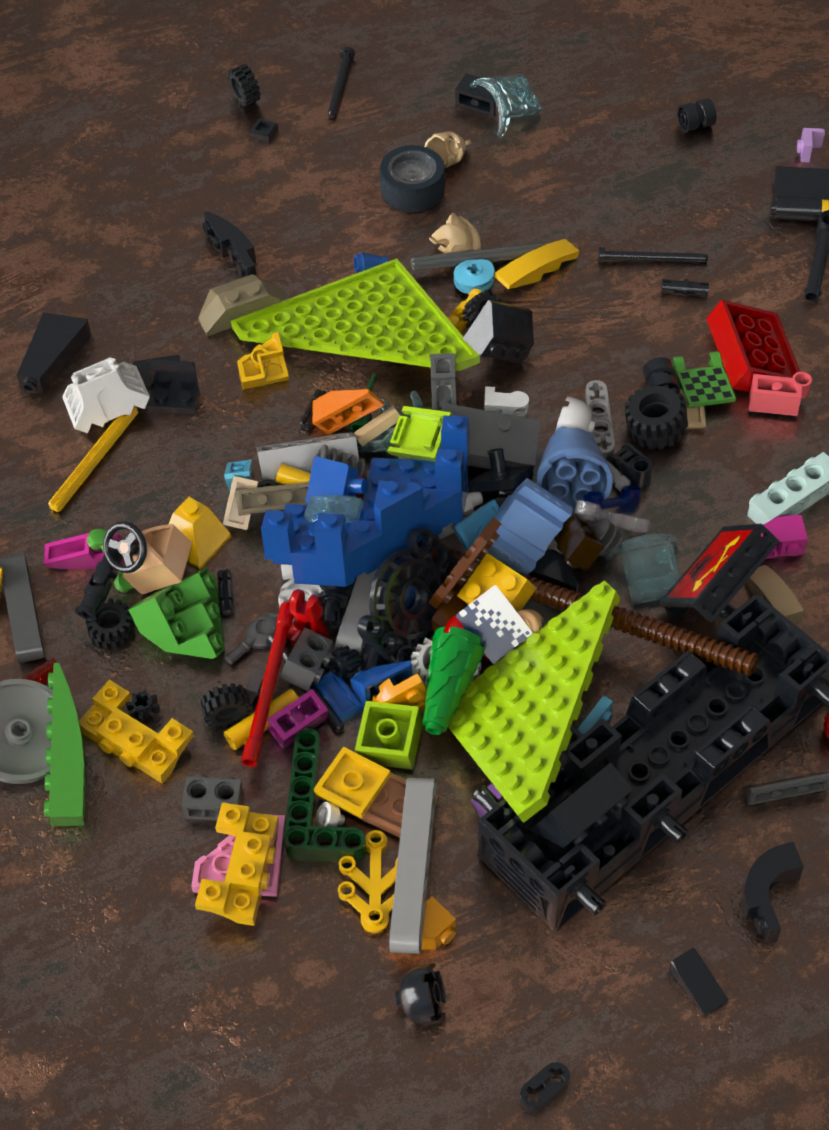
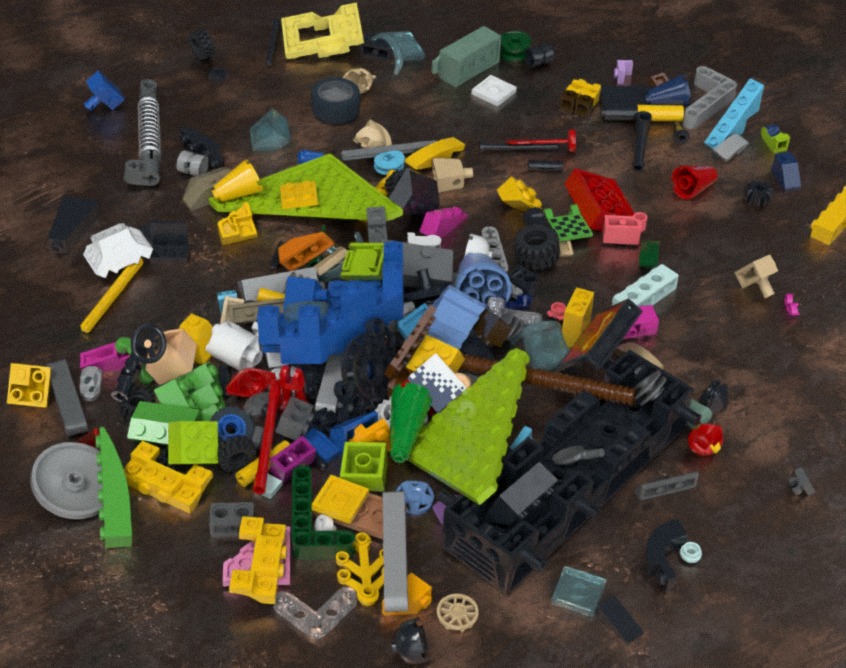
camera: 10 degrees left, 10 degrees down
none -> light grey rock [80,366,104,402]
none -> blue brick [84,70,125,111]
none -> dark grey piece [123,79,161,186]
none -> bright green slope [127,401,200,447]
none -> lime brick [168,421,218,464]
none -> light grey wheel [177,150,209,176]
none -> white cylinder [206,321,263,371]
none -> wheel [210,406,254,446]
none -> yellow cone [212,159,263,202]
none -> red hat [226,367,276,397]
none -> clear light blue slope [250,108,290,151]
none -> light aqua tile [261,474,282,499]
none -> clear beam [273,587,357,639]
none -> yellow plate [280,181,318,209]
none -> light yellow piece [281,3,364,59]
none -> medium blue wheel [396,481,434,515]
none -> dark pink slope [420,207,468,238]
none -> sand green container [432,26,501,88]
none -> tan torso [432,158,473,192]
none -> tan wheel [437,594,479,632]
none -> white tile [471,75,517,107]
none -> yellow slope [497,176,544,212]
none -> dark green wheel [500,31,532,62]
none -> red piece [506,129,576,153]
none -> coral plate [547,302,566,320]
none -> clear light blue tile [551,566,607,617]
none -> dark grey piece [552,446,605,465]
none -> dark brown hips [559,79,601,118]
none -> yellow window [560,287,595,348]
none -> dark grey piece [634,370,666,406]
none -> dark green slope [639,241,660,268]
none -> light aqua plate [680,542,702,563]

